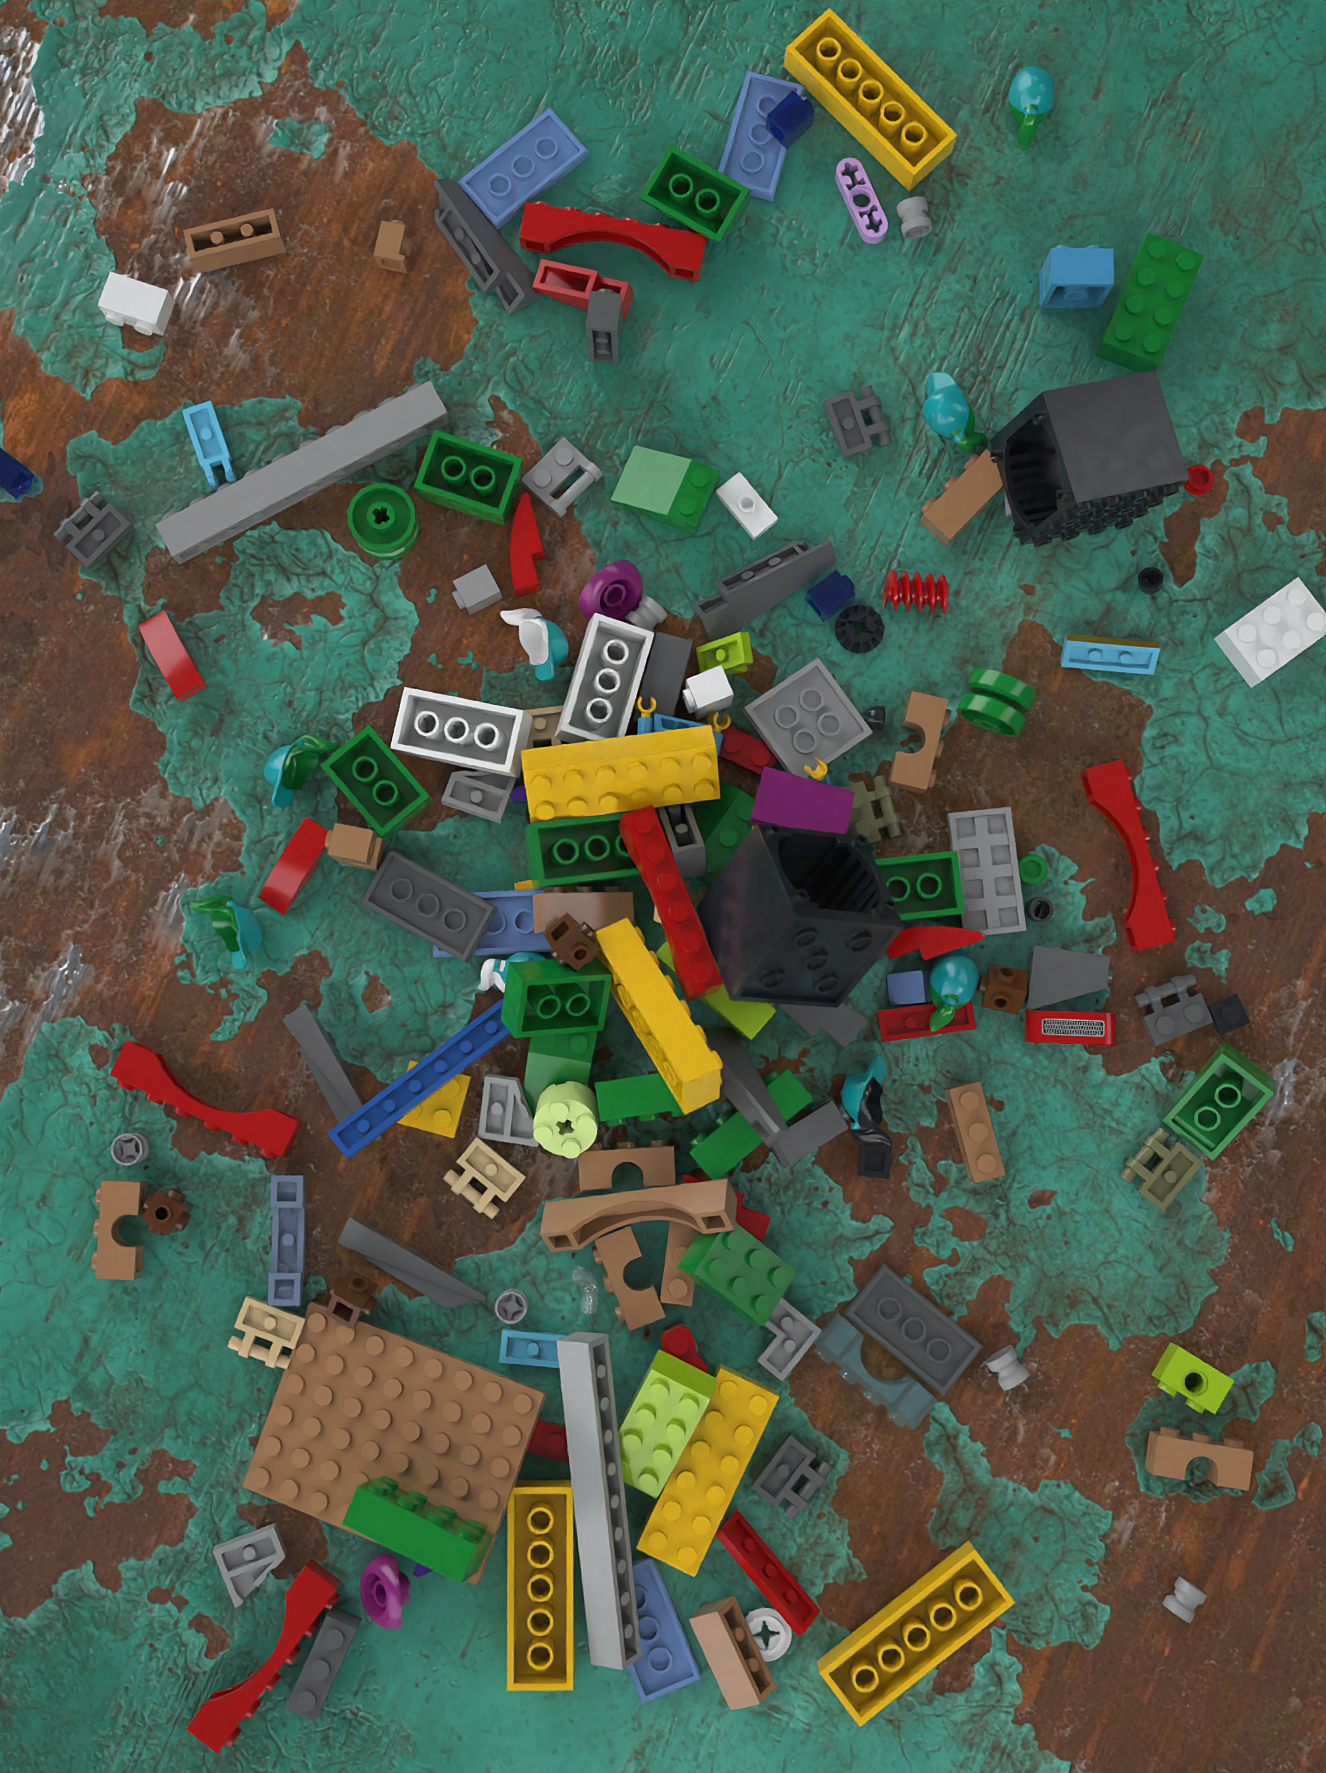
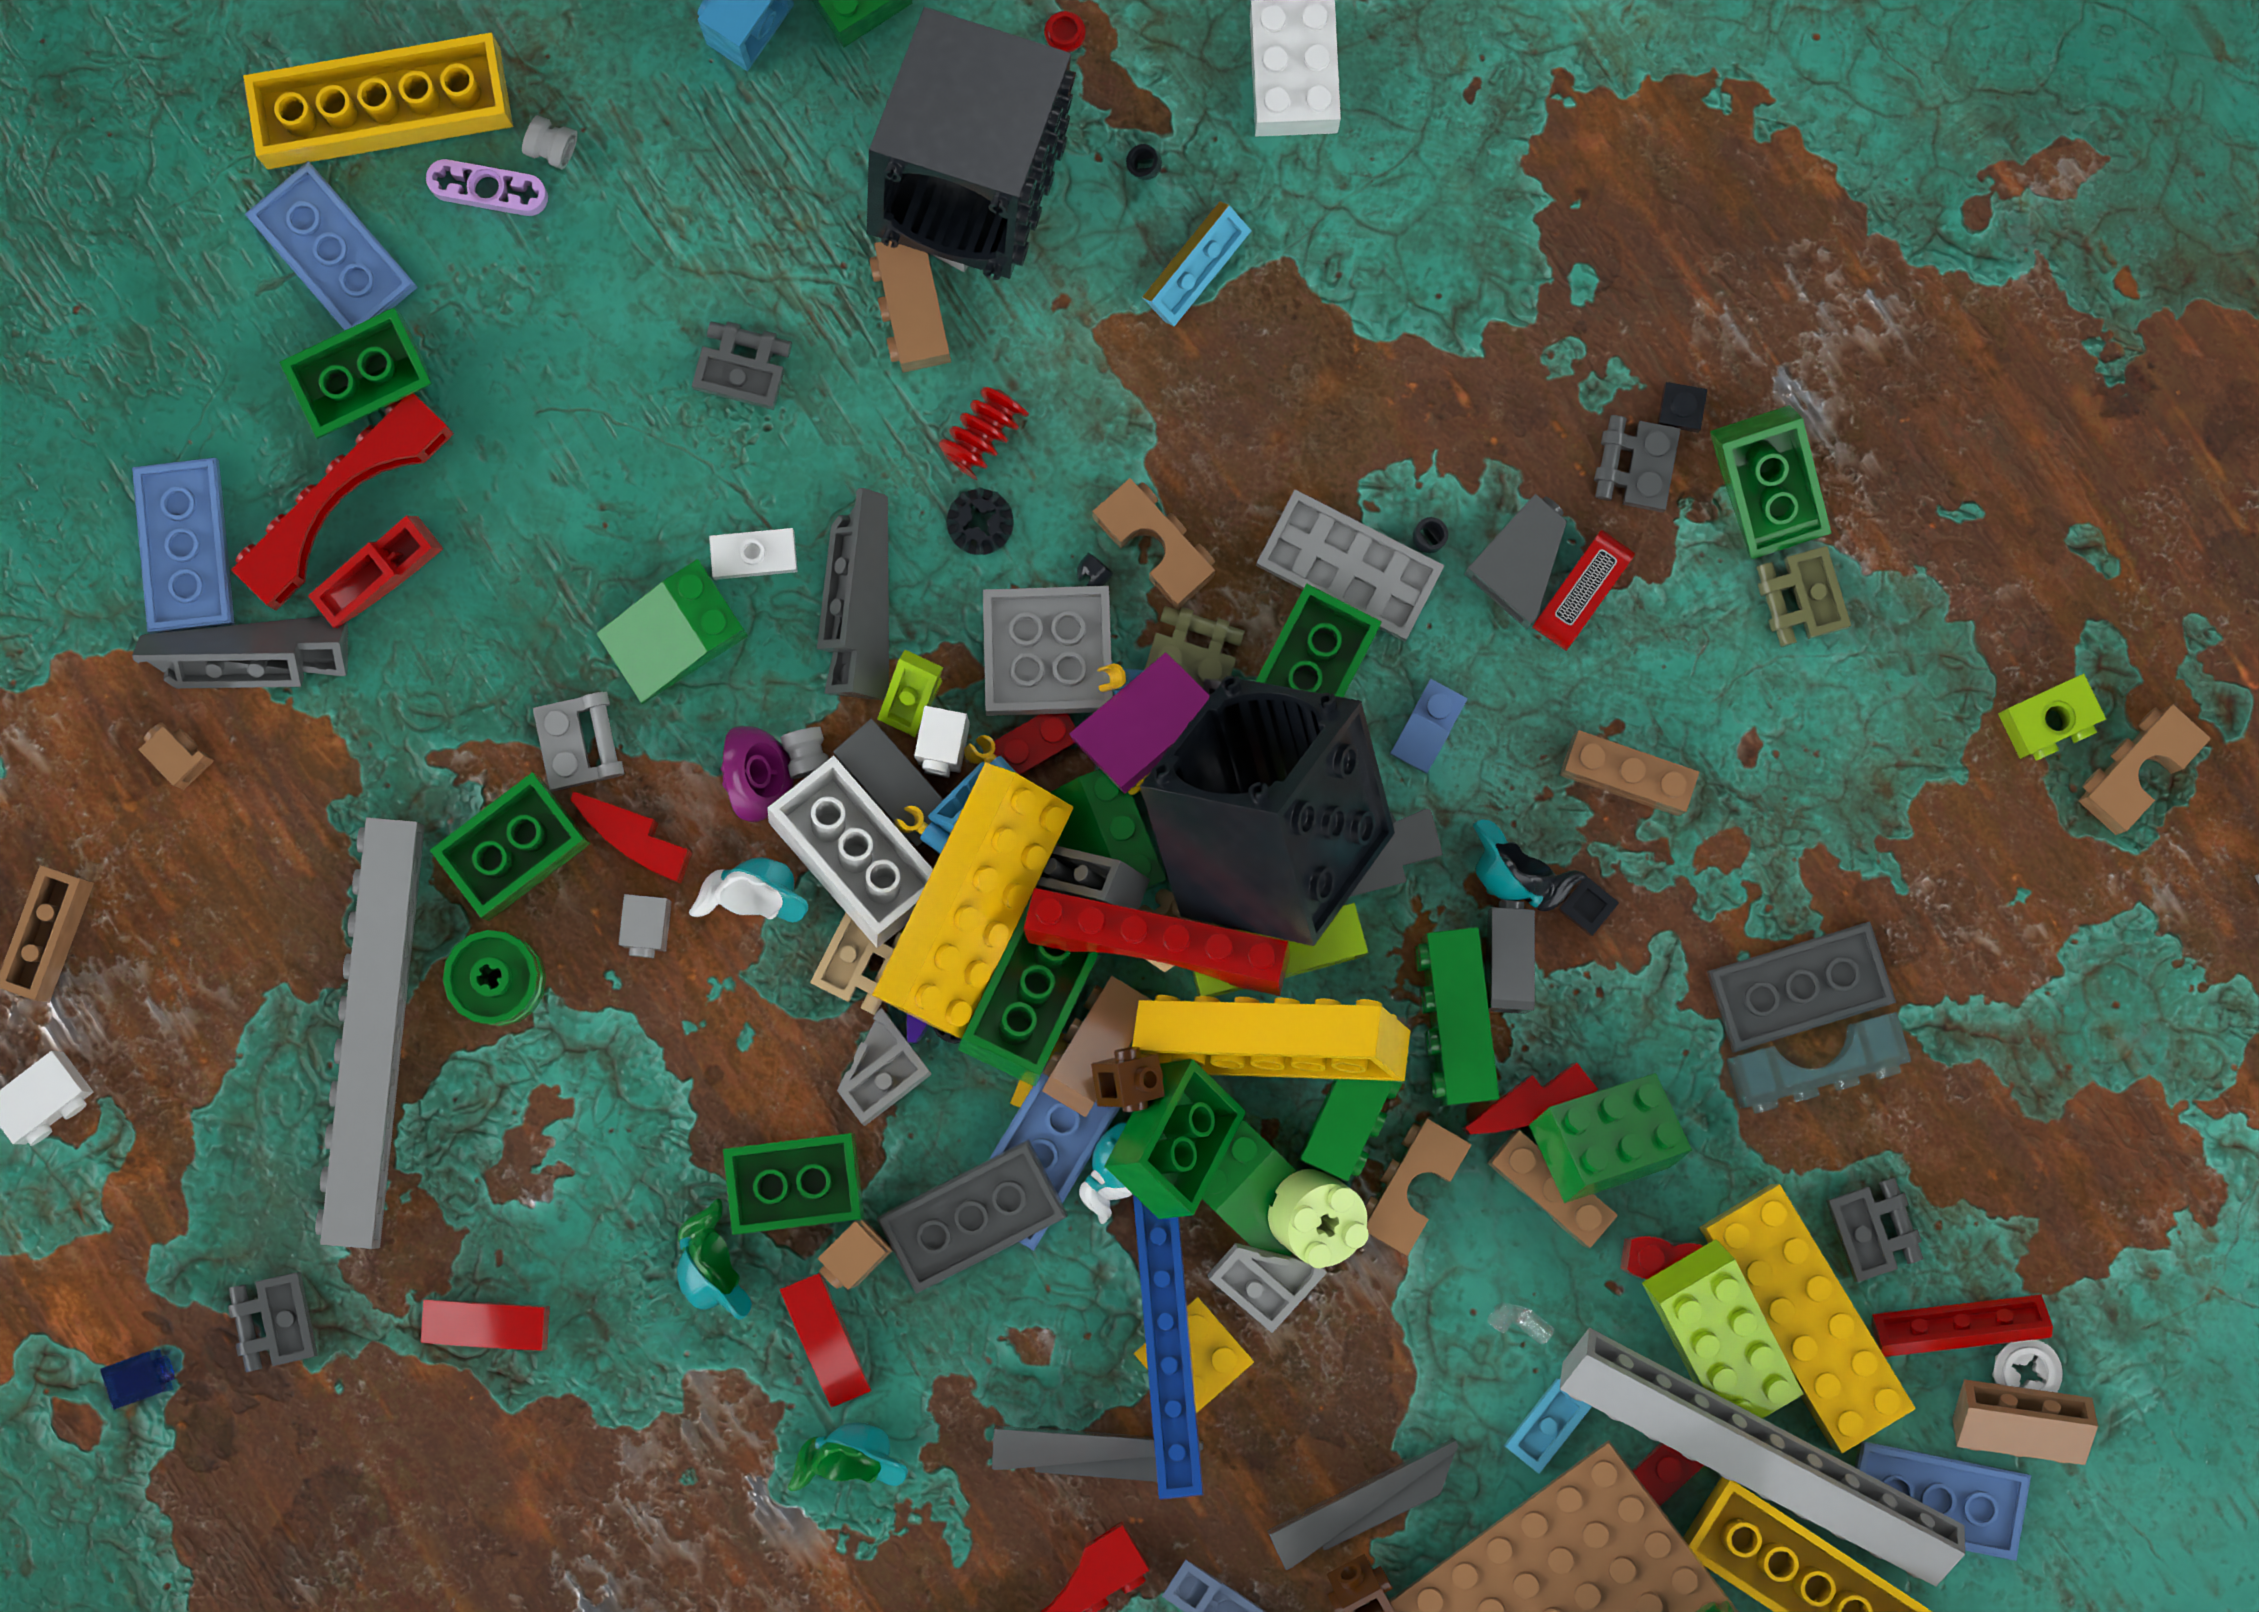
camera: 55 degrees left, 0 degrees up
medium azure hinge [182,400,237,491] -> none
white brick [390,687,533,778] -> none
tan plate [443,1137,526,1219] -> none
light grey wheel [495,1288,529,1324] -> none
medium nougat arch [540,1179,737,1253] -> none
dark grey brick [586,289,623,365] -> none
medium nougat arch [591,1224,666,1331] -> none
dark grey wedge [702,1027,789,1148] -> none
light grey plate [757,1297,822,1381] -> none
clear blue brick [766,90,815,149] -> none
clear blue brick [805,570,855,623] -> none
yellow brick [816,1540,1015,1727] -> none
red plate [876,1000,976,1043] -> none
red slope [886,926,987,961] -> none
teal hair [922,372,989,450] -> none
teal hair [929,948,978,1032] -> none
green wheel [956,668,1037,737] -> none
reddish brown brick [977,963,1027,1015] -> none
light grey wheel [985,1345,1030,1391] -> none
green tile [1018,854,1048,886] -> none
red arch [1080,759,1176,953] -> none

